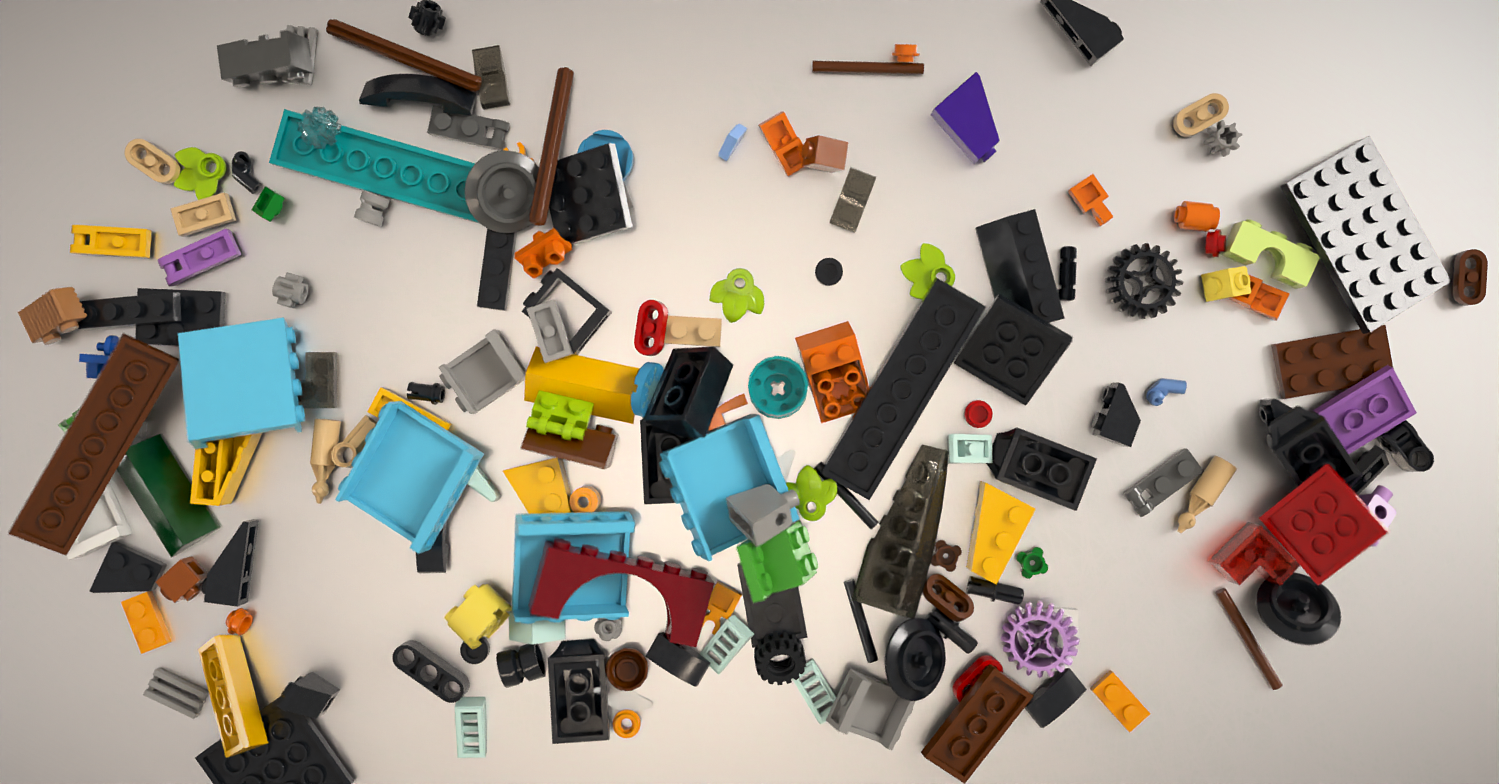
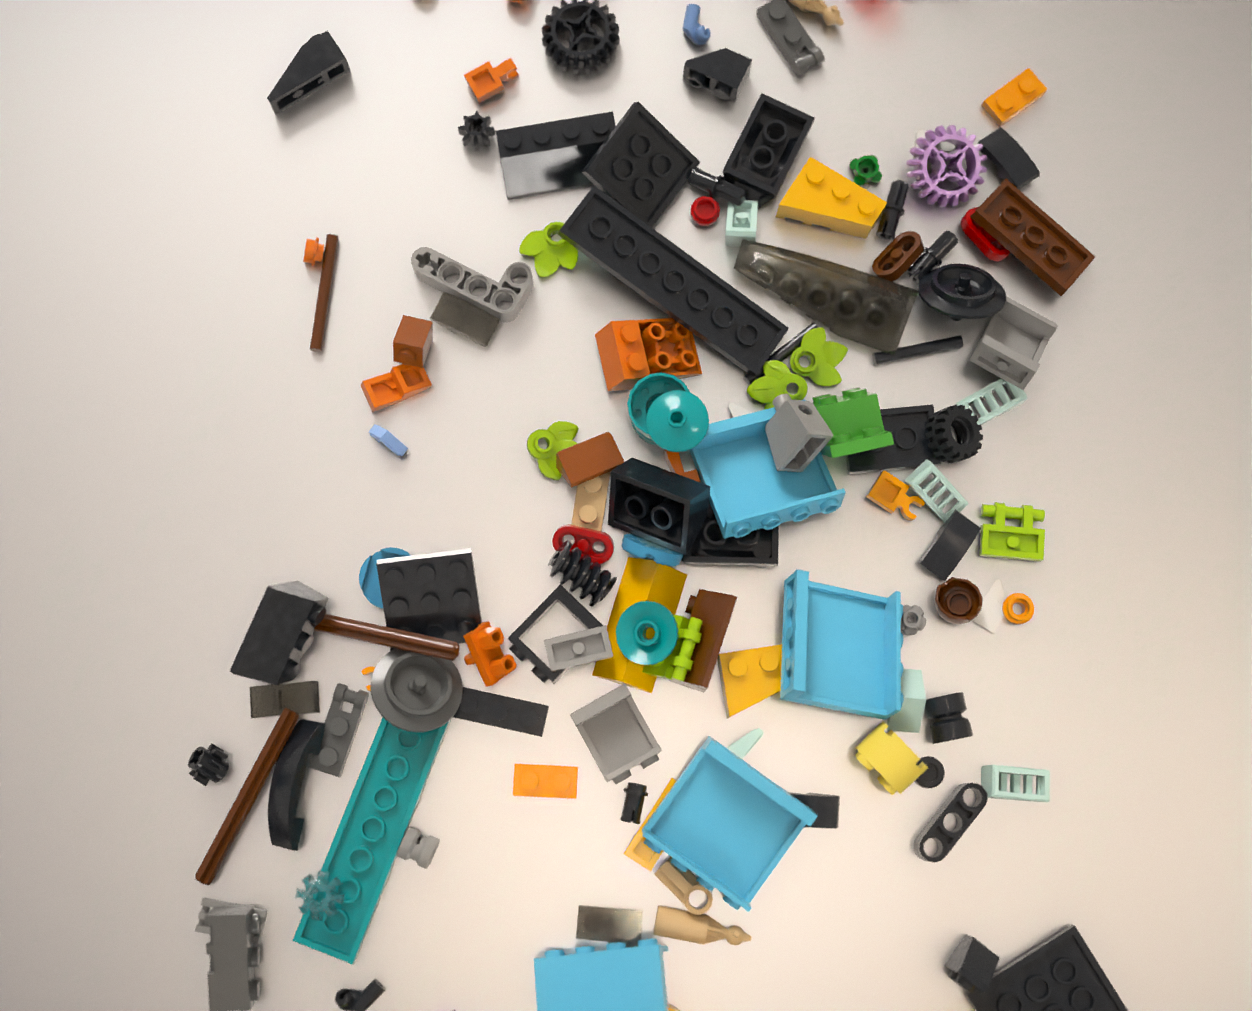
camera: 90 degrees left, 10 degrees down
green plate [251,186,285,222] -> none
light grey gear [272,272,308,308] -> none
dark red arch [528,538,714,647] -> none
black slope [548,639,611,744] -> none
light orange brick [569,486,601,513] -> none
black tile [815,258,843,286] -> none
dark purple slope [930,72,1000,164] -> none
reddish brown plate [930,540,962,572] -> none
black axle [1059,246,1077,301] -> none
none -> black slope [230,581,329,685]
none -> light grey beam [411,247,534,322]
none -> black gear [458,111,496,151]
none -> light orange plate [513,764,578,799]
none -> black piece [548,540,617,607]
none -> dark orange slope [556,432,625,488]
none -> teal dish [616,601,678,665]
none -> teal dish [646,390,709,452]
none -> black axle [688,167,746,206]
none -> lime plate [789,327,848,386]
none -> lime plate [979,502,1045,562]

